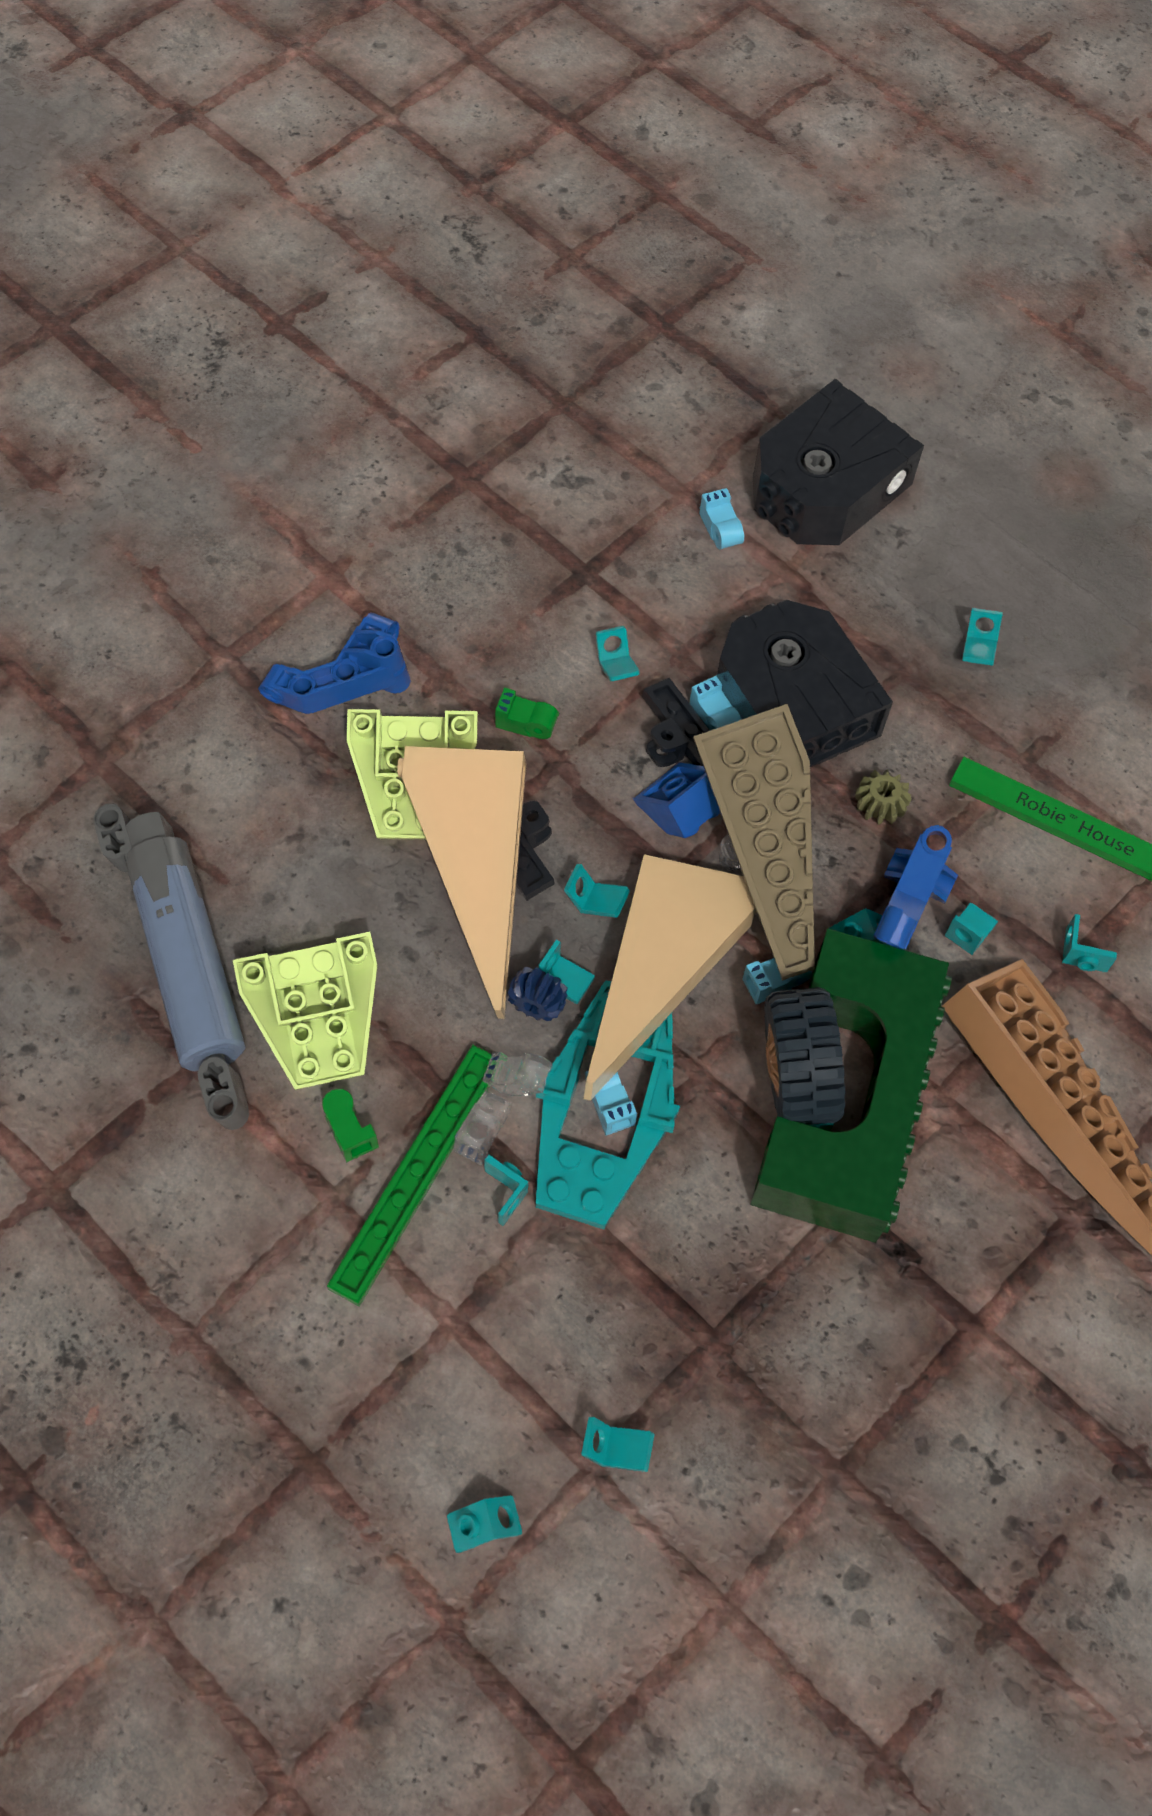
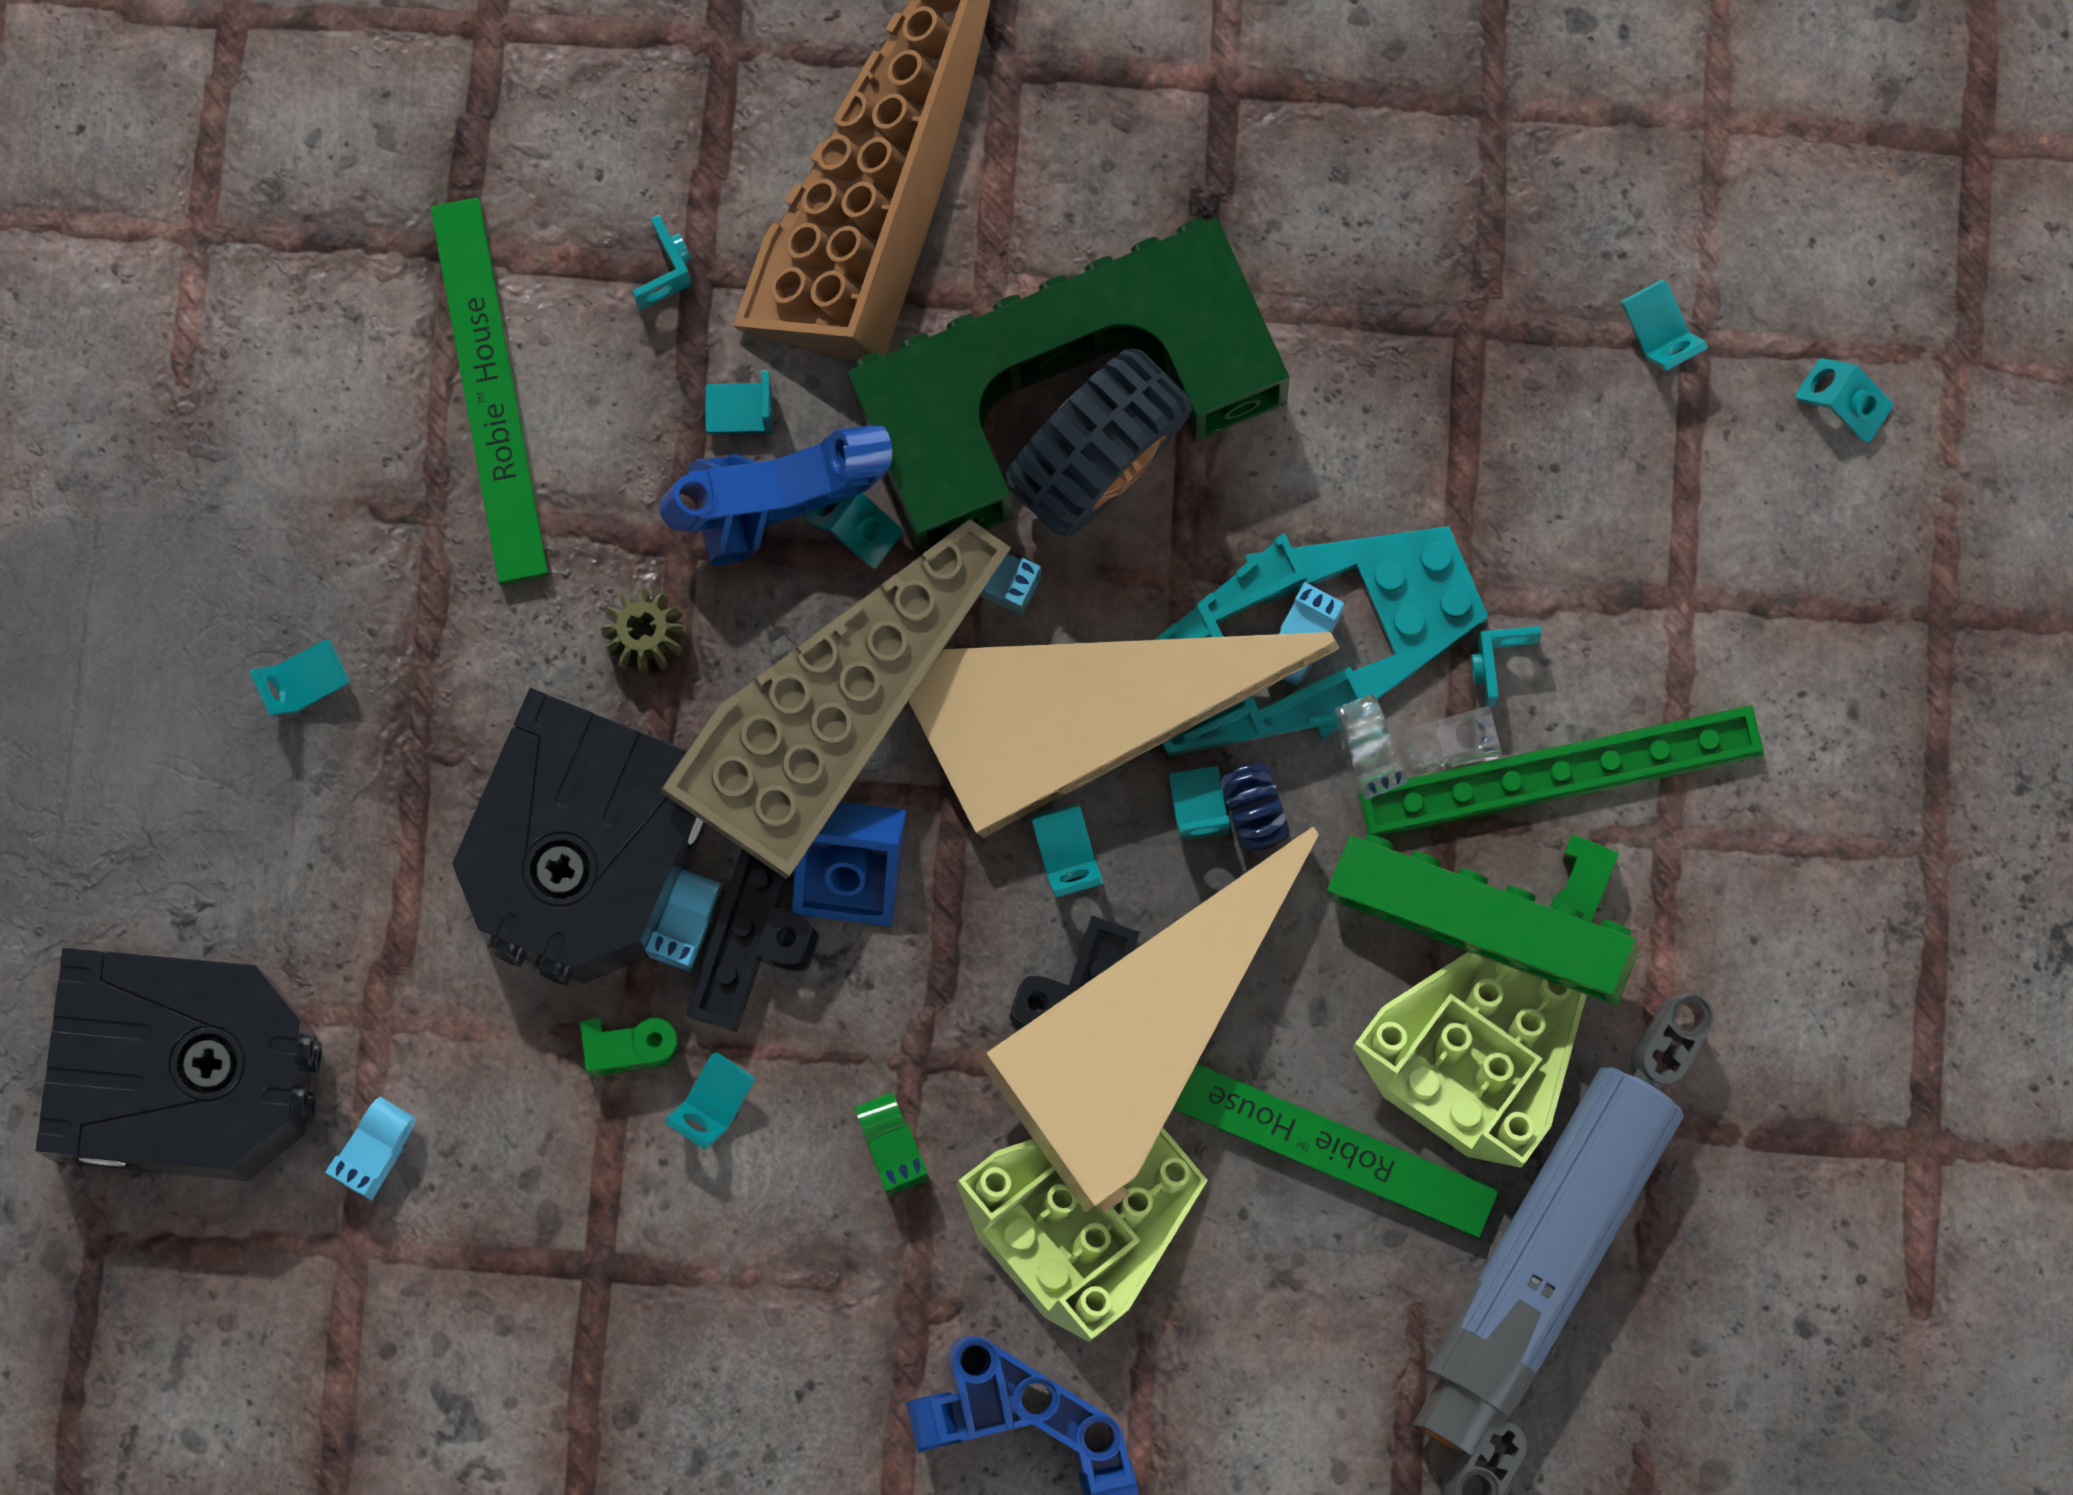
camera: 120 degrees left, 15 degrees up
none -> green leg [580,1018,679,1078]
none -> green tile [1172,1064,1499,1239]
none -> green brick [1327,834,1640,1007]

